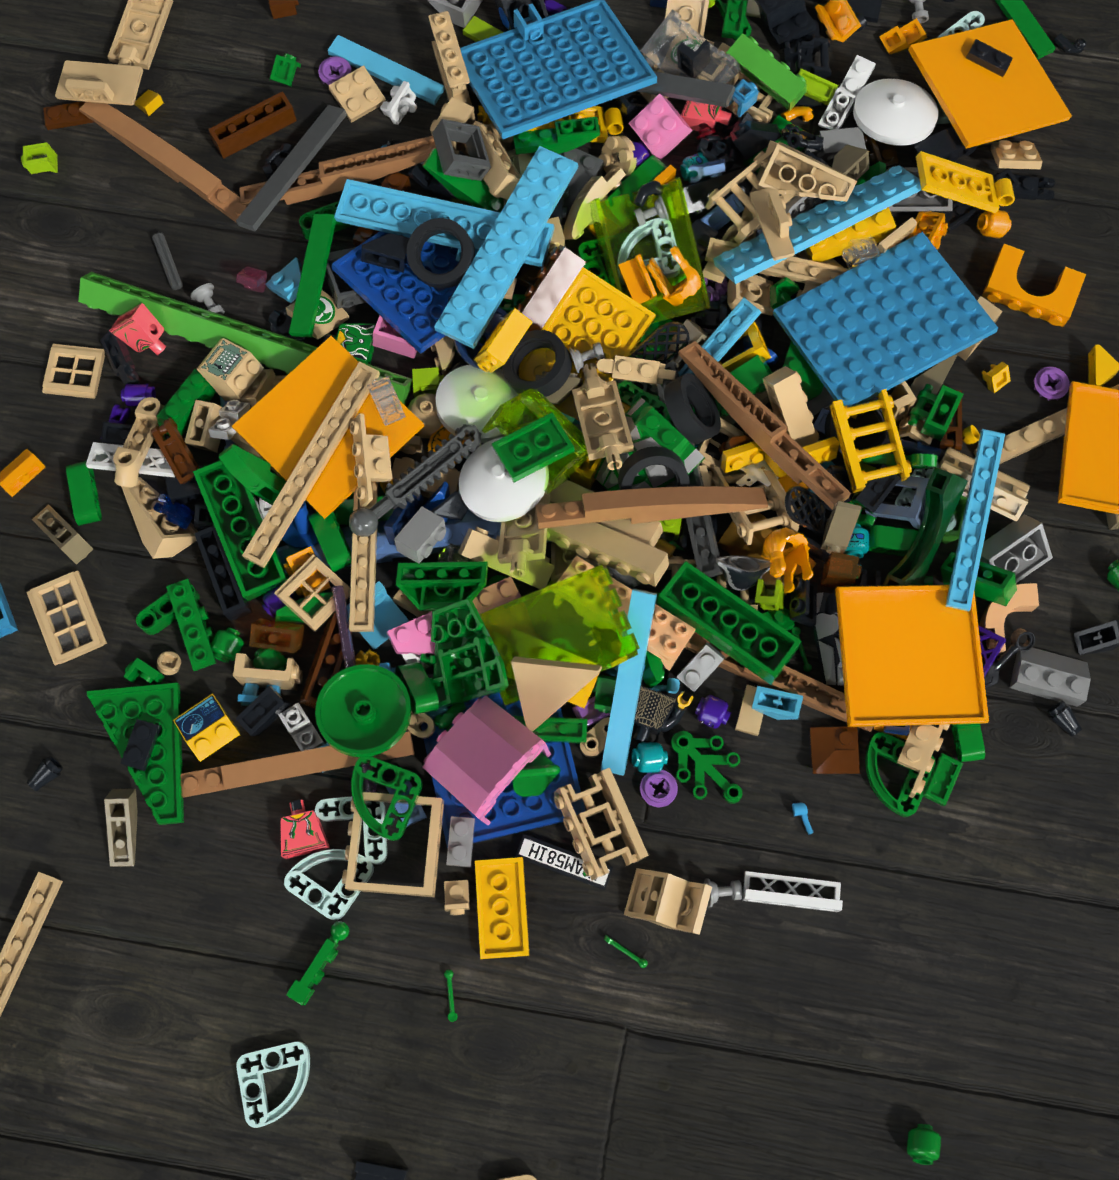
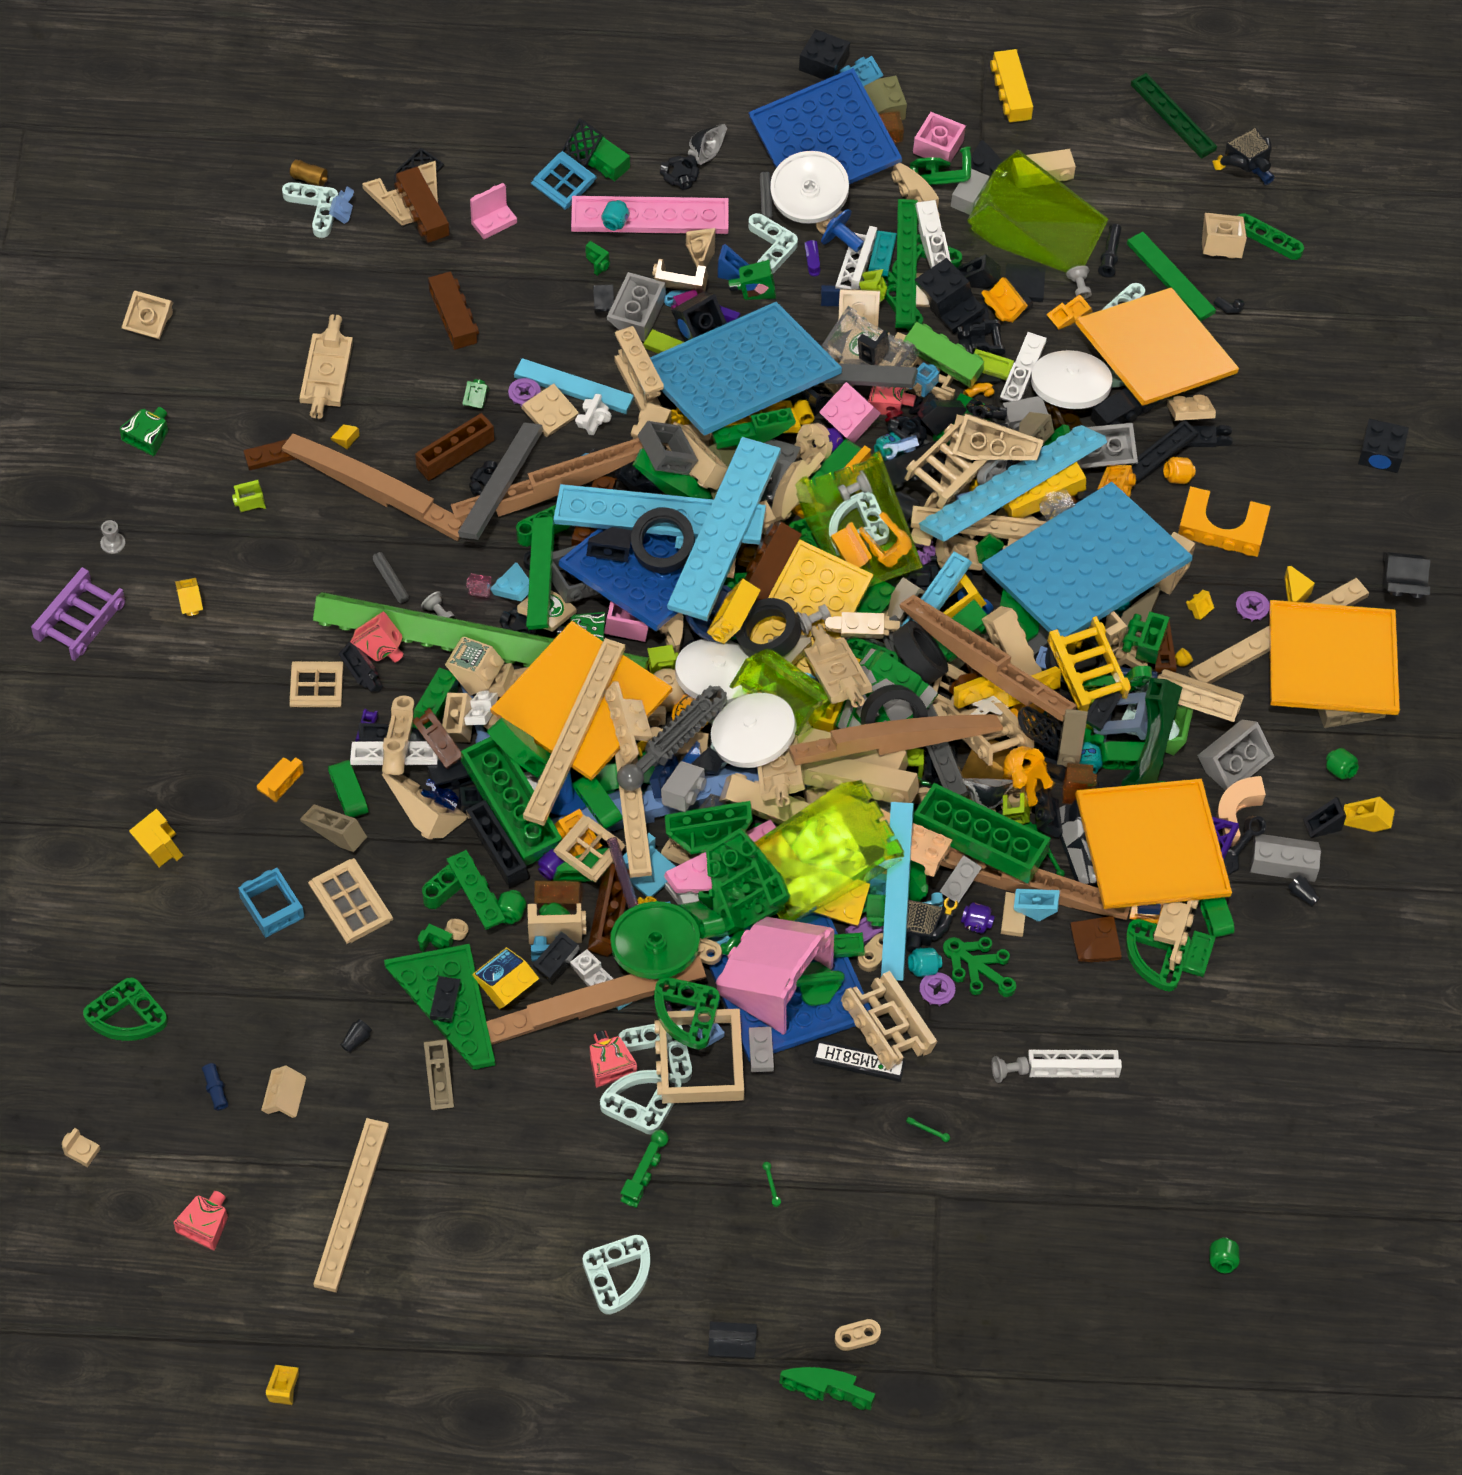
camera: 10 degrees left, 15 degrees down
tan bracket [55,60,143,106] -> none
dark purple brick [121,384,156,406] -> none
clear brick [367,376,406,426] -> none
tan bracket [444,880,470,915] -> none
yellow plate [475,857,530,959] -> none
green plate [492,412,575,483] -> none
tan tile [511,656,602,732] -> none
dark azure window [514,4,543,41] -> none
tan bracket [624,868,712,935] -> none
black window [630,322,690,364] -> none
black arm [633,181,664,207] -> none
medium blue tile [700,193,745,231] -> none
tan bracket [750,188,795,261] -> none
dark azure hand [792,803,814,835] -> none
tan tile [875,217,917,255] -> none
yellow hinge [916,151,1015,214] -> none
green brick [940,552,1017,607] -> none
medium azure tile [945,429,1005,612] -> none
black plate [966,39,1013,77] -> none

